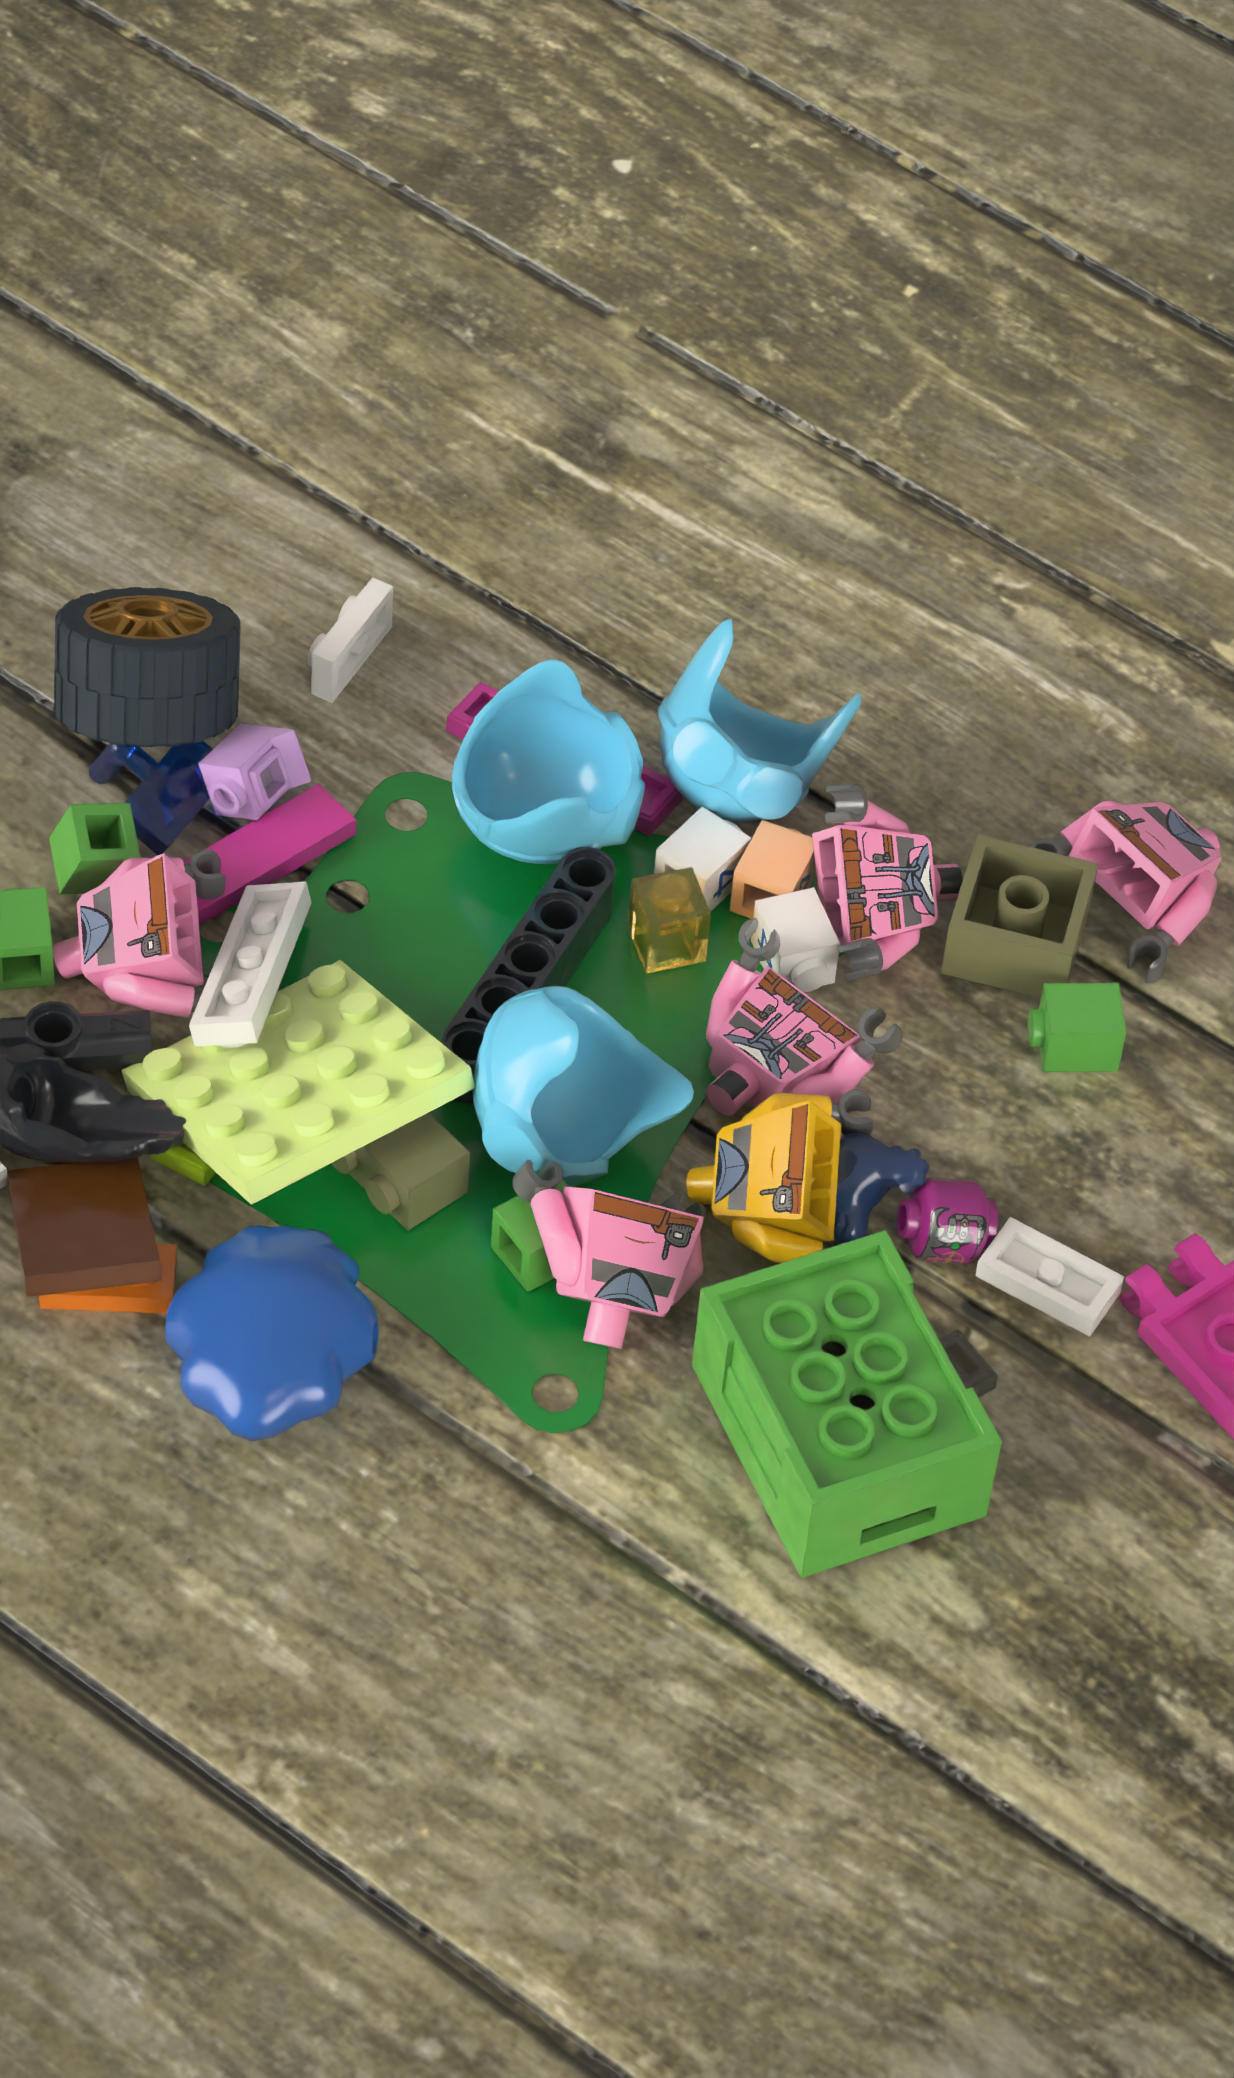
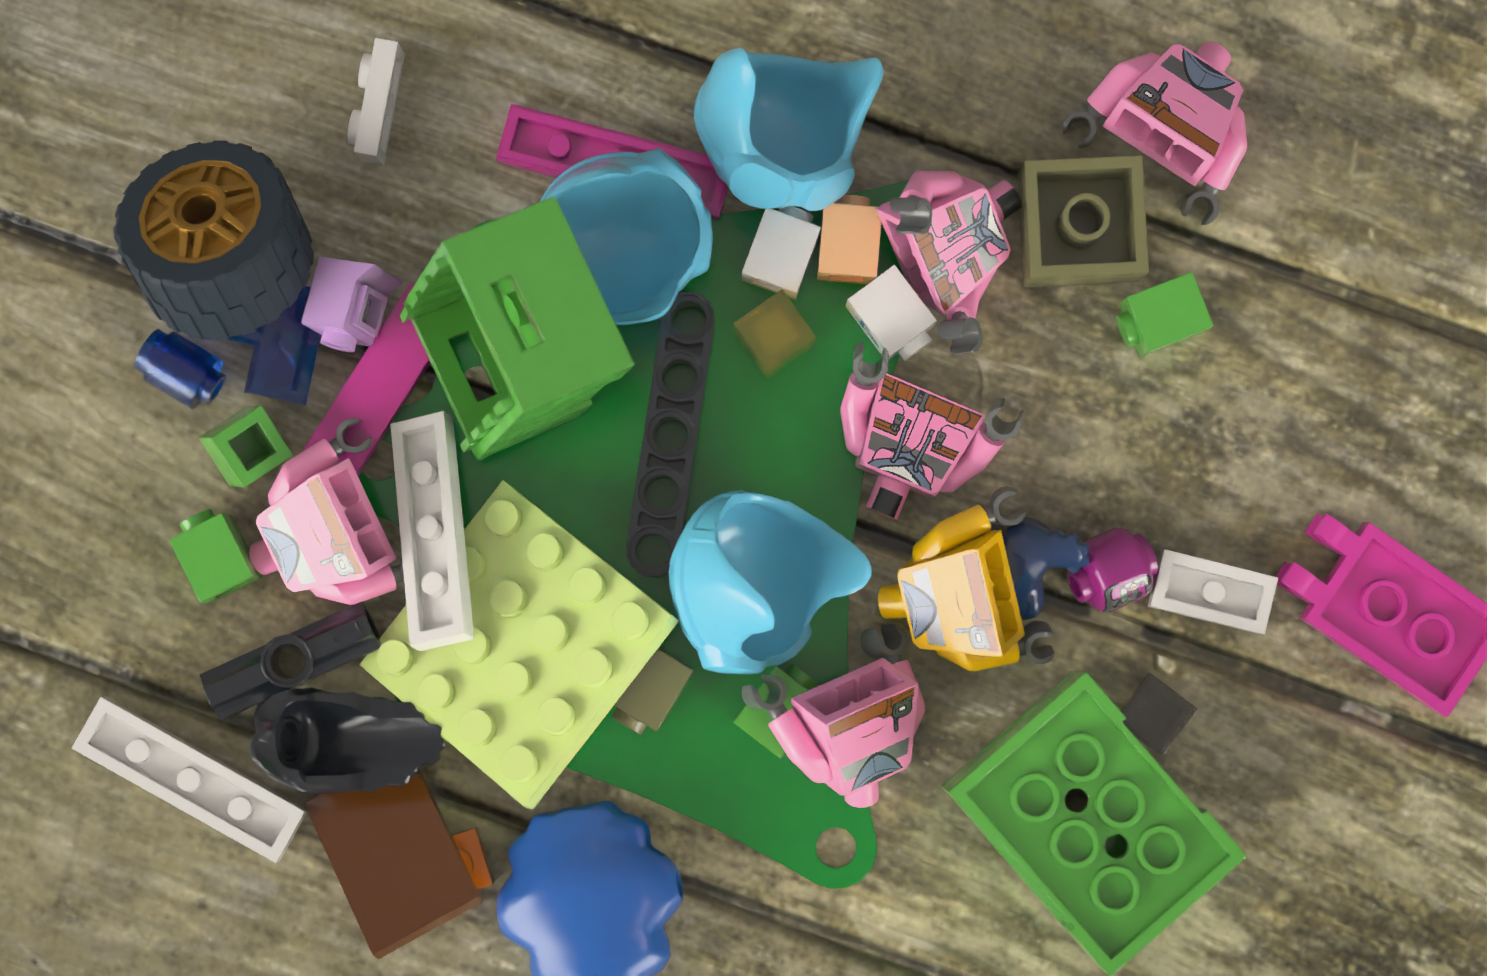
camera: 15 degrees left, 35 degrees up
none -> clear blue brick [134,329,226,409]
none -> bright green container [399,196,634,461]

